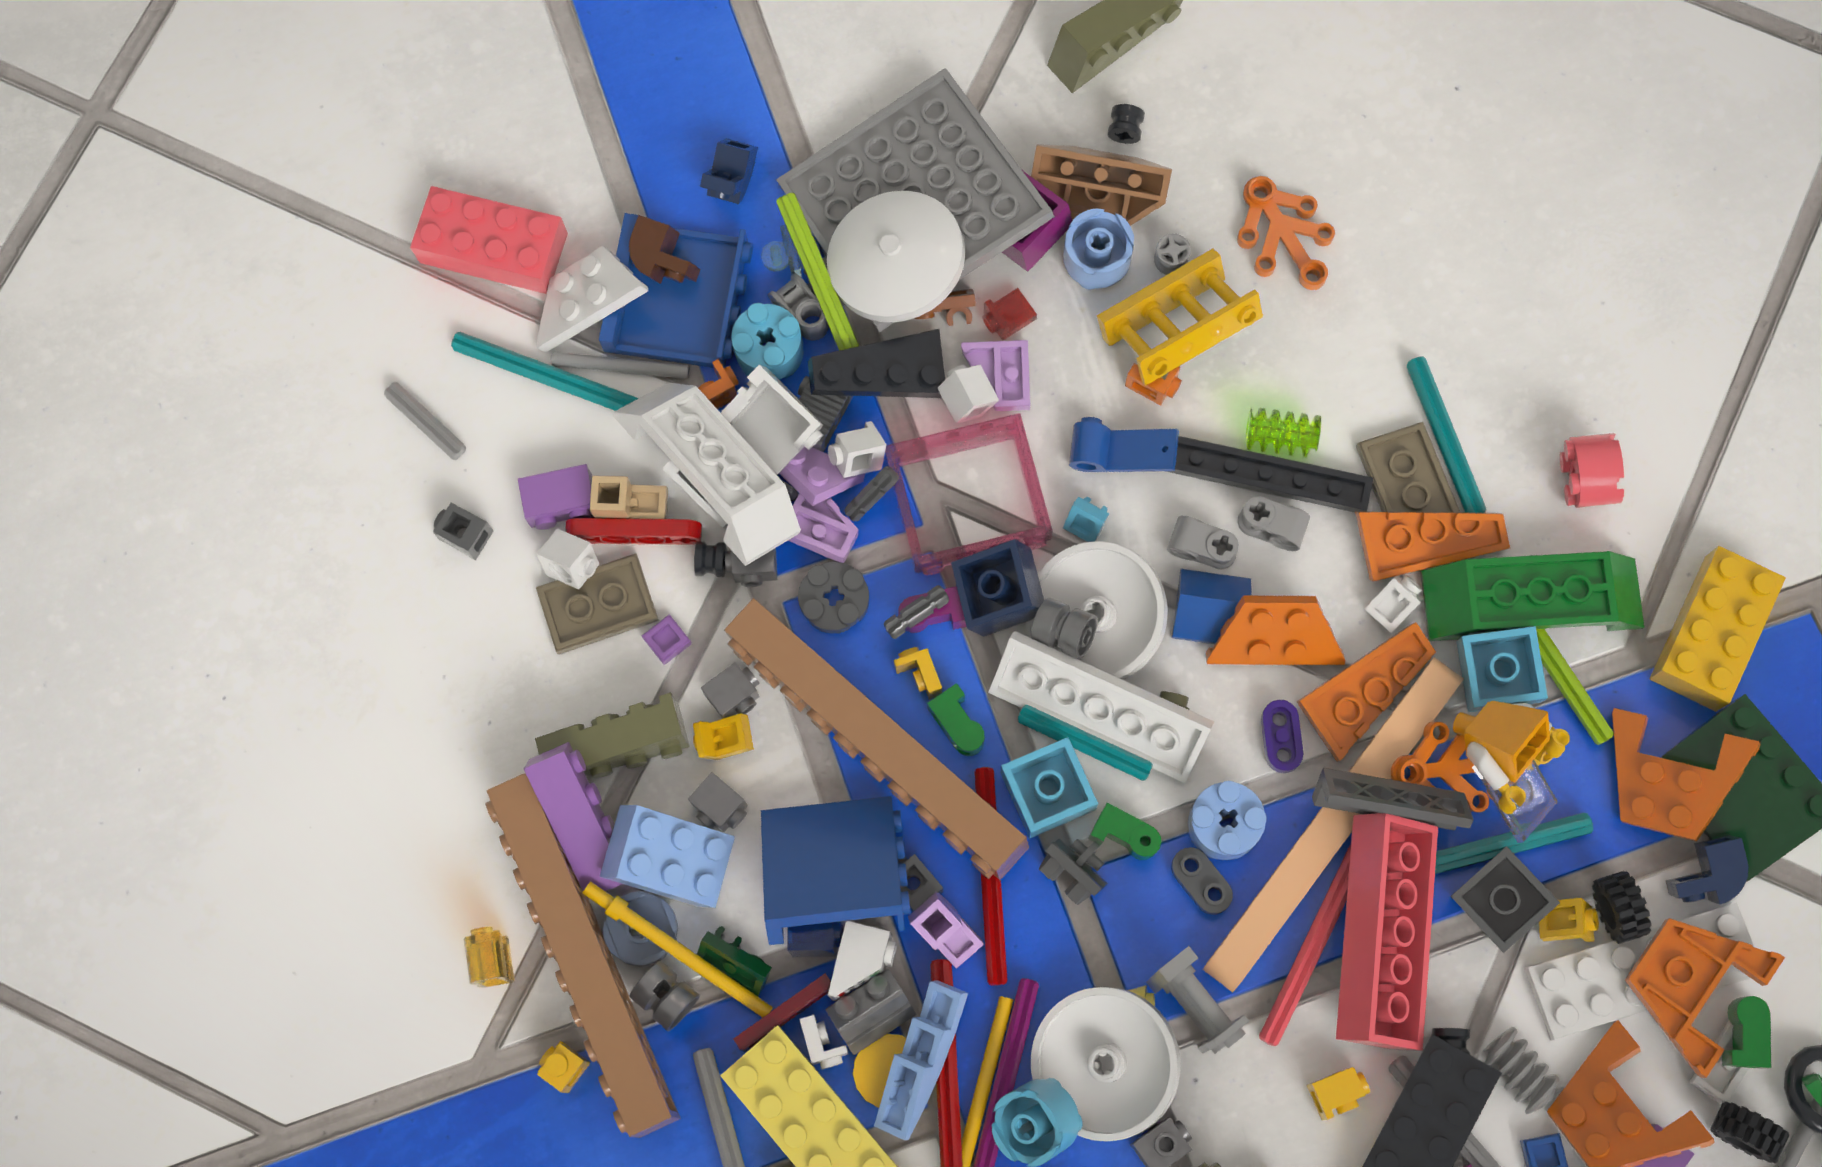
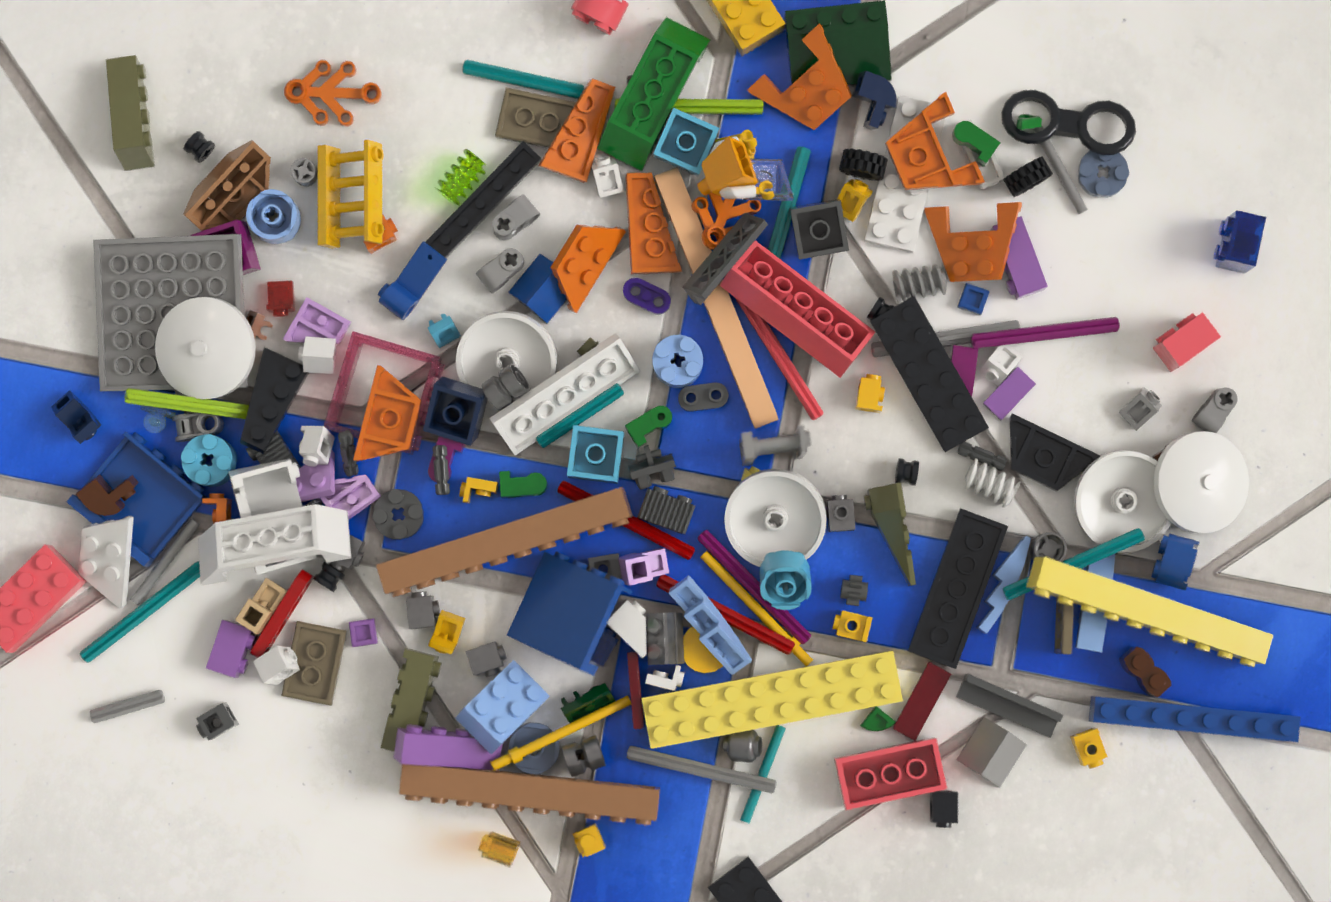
camera: 60 degrees left, 10 degrees up
none -> orange wing [353,365,422,461]
none -> dark grey brick [637,486,695,535]

